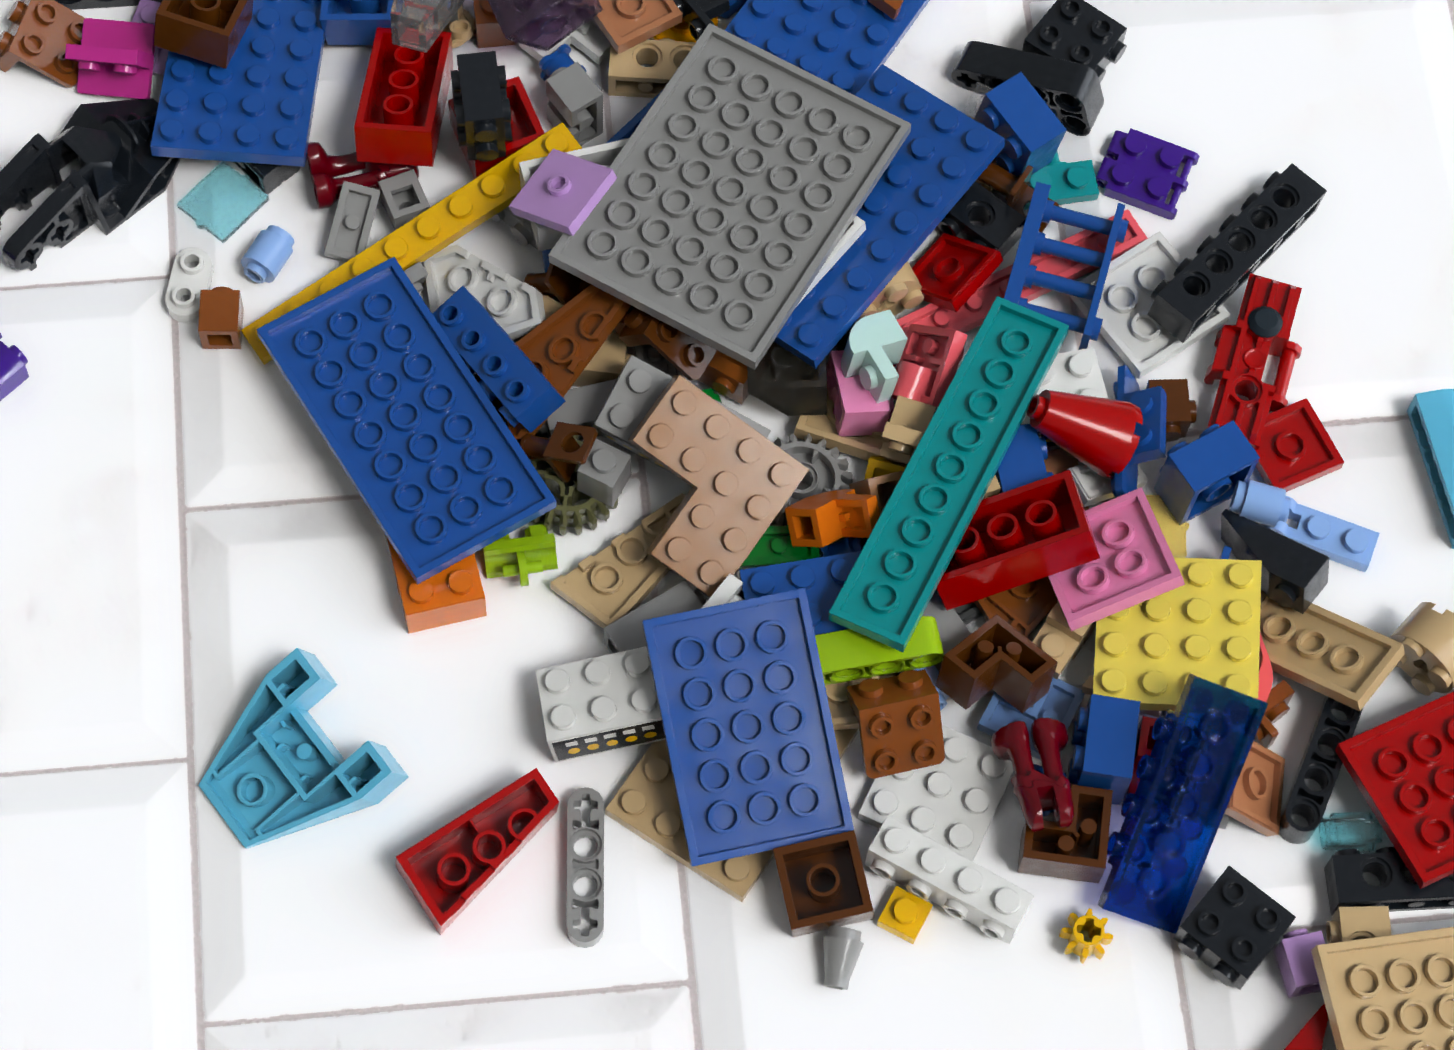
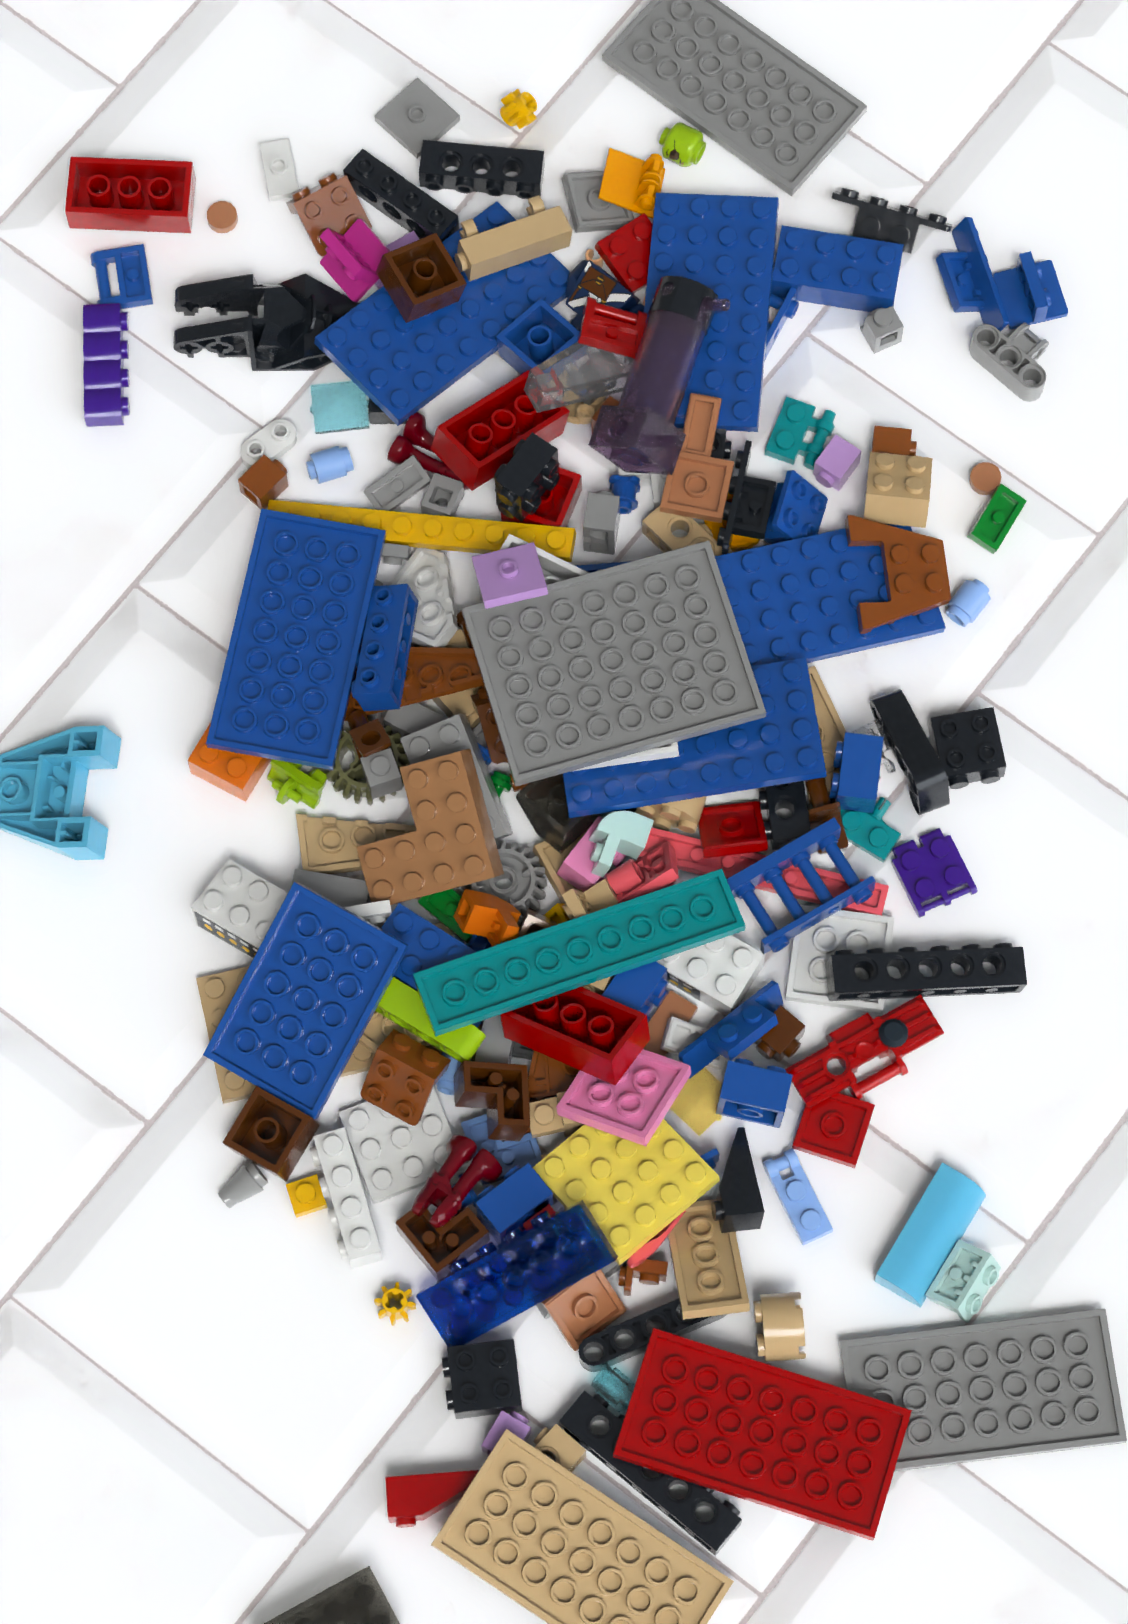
camera: 50 degrees right, 5 degrees up
red wedge [395,768,559,935] -> none
light grey beam [566,787,604,948] -> none
red cone [1027,390,1143,478] -> none
light blue brick [1229,479,1291,527] -> none

